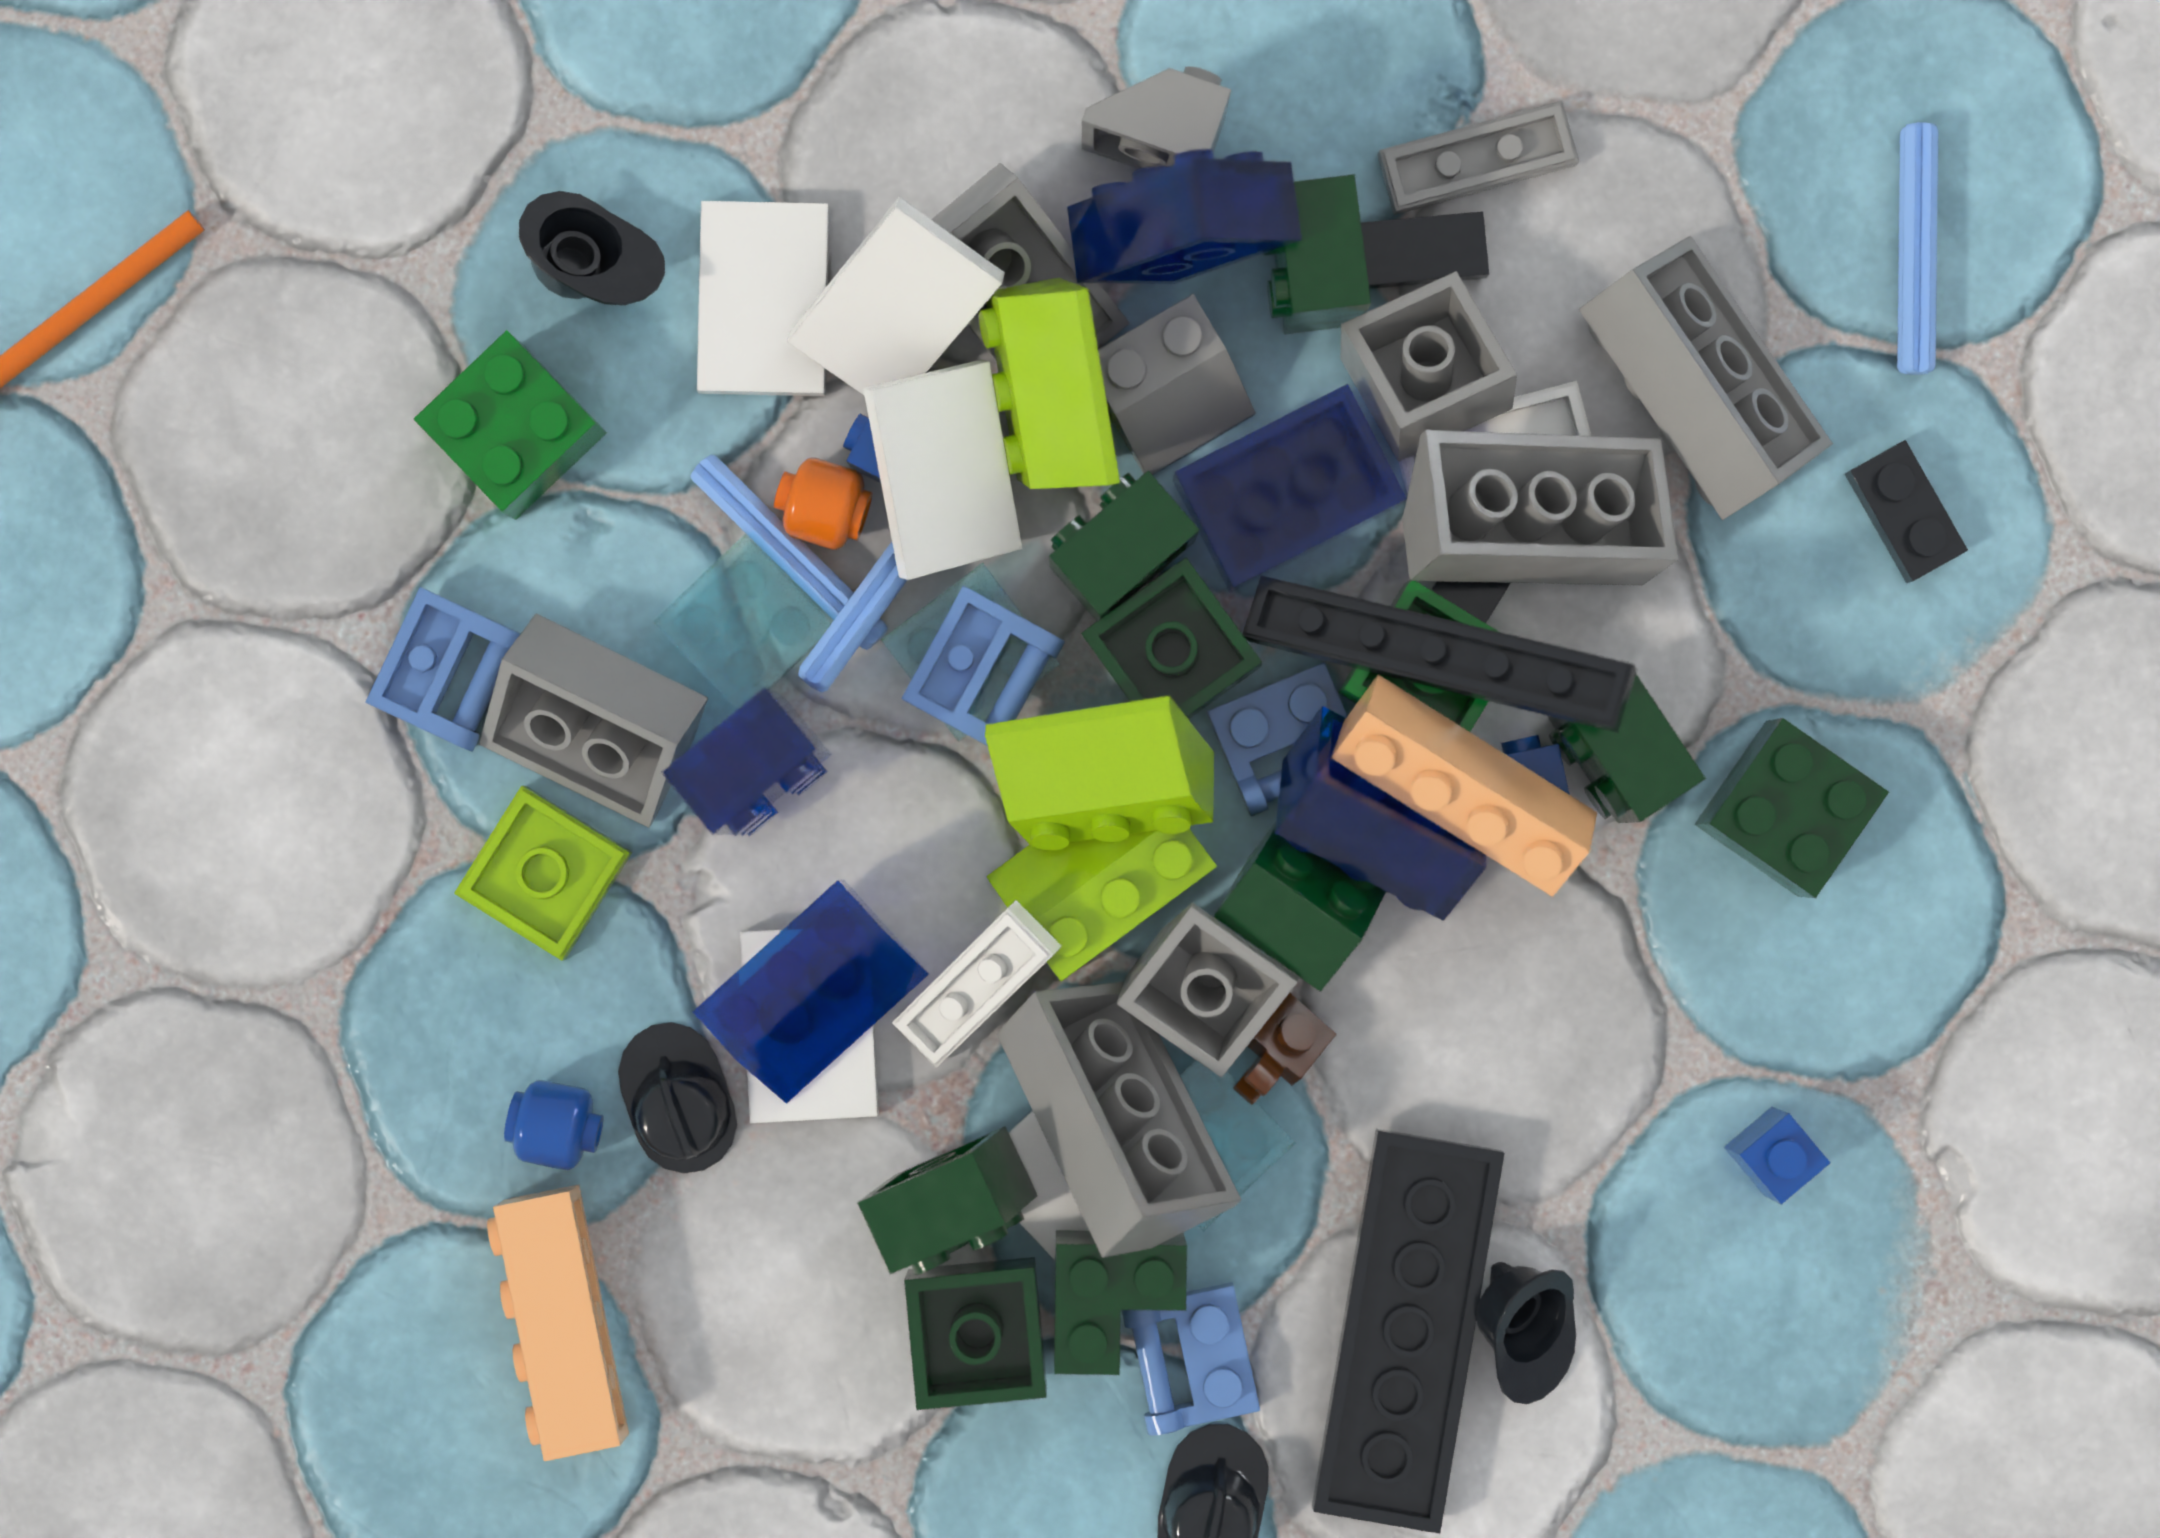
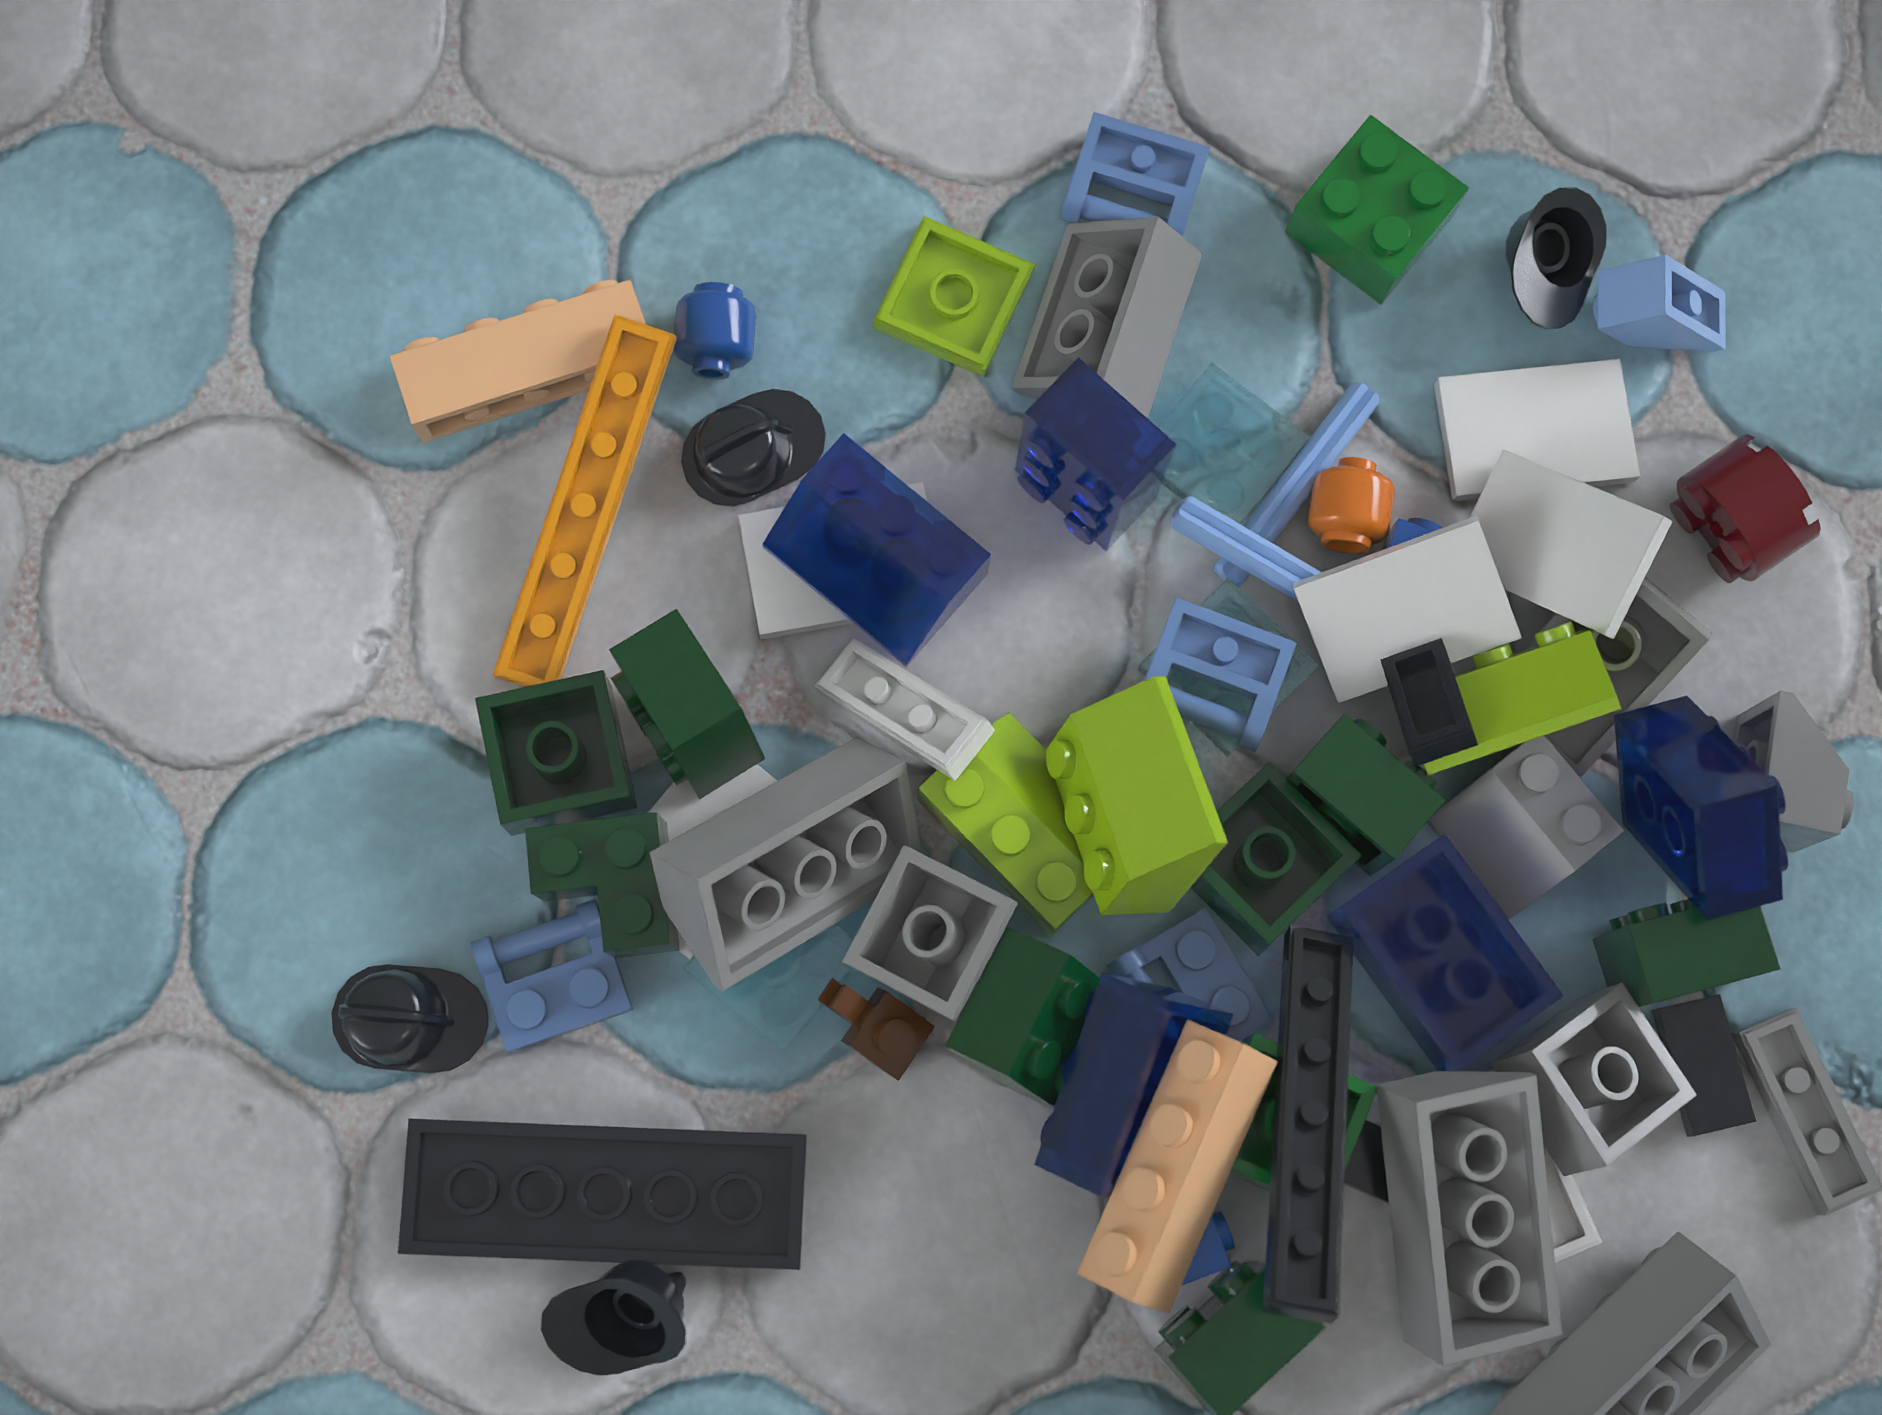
camera: 80 degrees right, 10 degrees down
none -> light orange tile [492,314,677,687]
none -> black tile [1380,638,1478,767]
none -> light blue slope [1593,255,1725,352]
none -> dark red brick [1670,434,1821,583]

